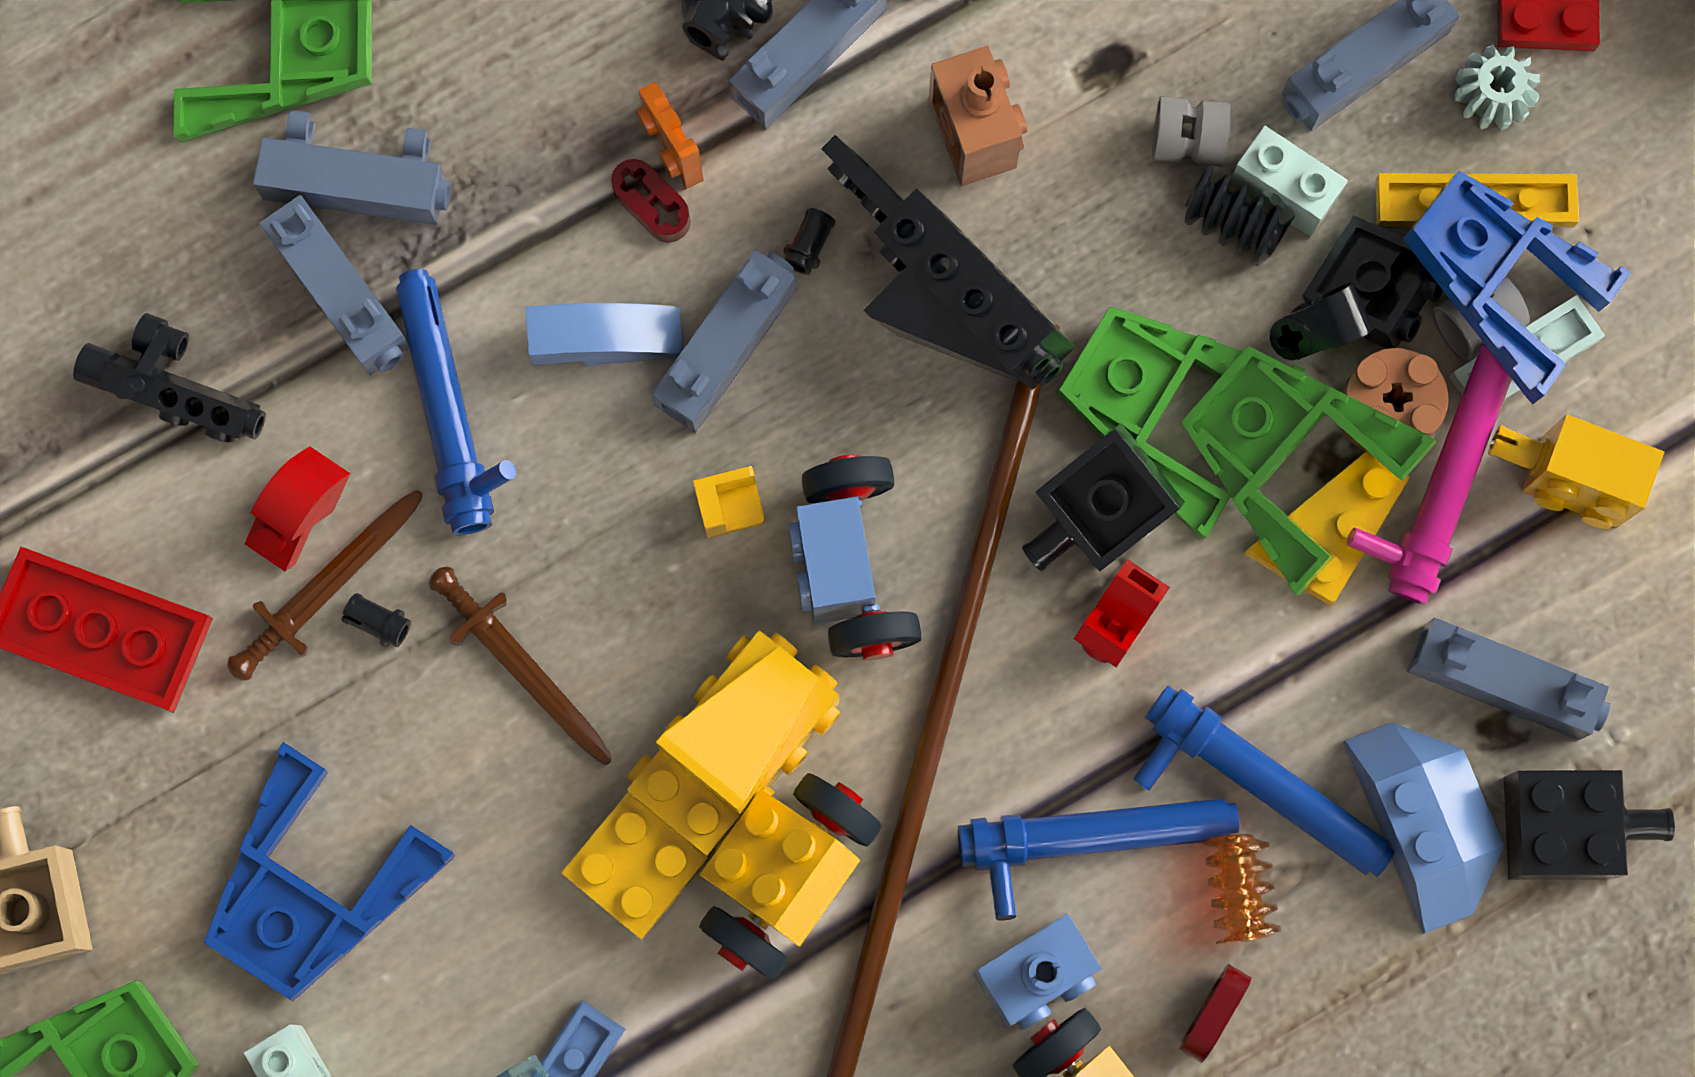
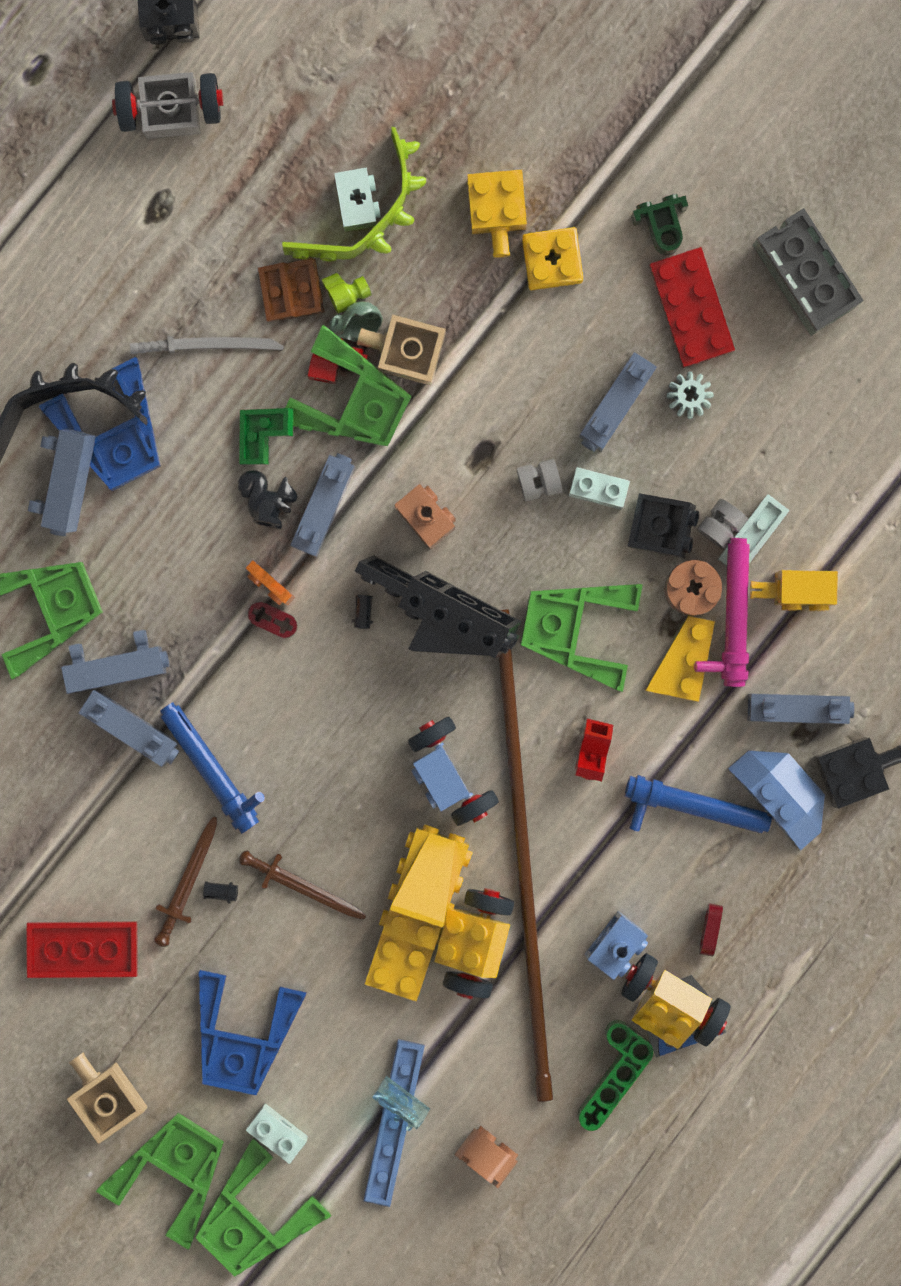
camera: 25 degrees left, 10 degrees up
black piece [73,313,266,443] -> none
red brick [244,446,351,572] -> none
medium blue slope [525,303,683,366] -> none
sand blue brick [652,249,797,433] -> none
yellow panel [693,466,765,538] -> none
blue cylinder [957,798,1240,921] -> none
black brick [1022,423,1185,572] -> none
bright green wing [1181,346,1437,595] -> none
black piece [1184,165,1295,266] -> none
clear orange piece [1202,834,1281,945] -> none
black piece [1269,282,1374,361] -> none
yellow plate [1375,173,1579,228] -> none
wing [1403,170,1631,404] -> none

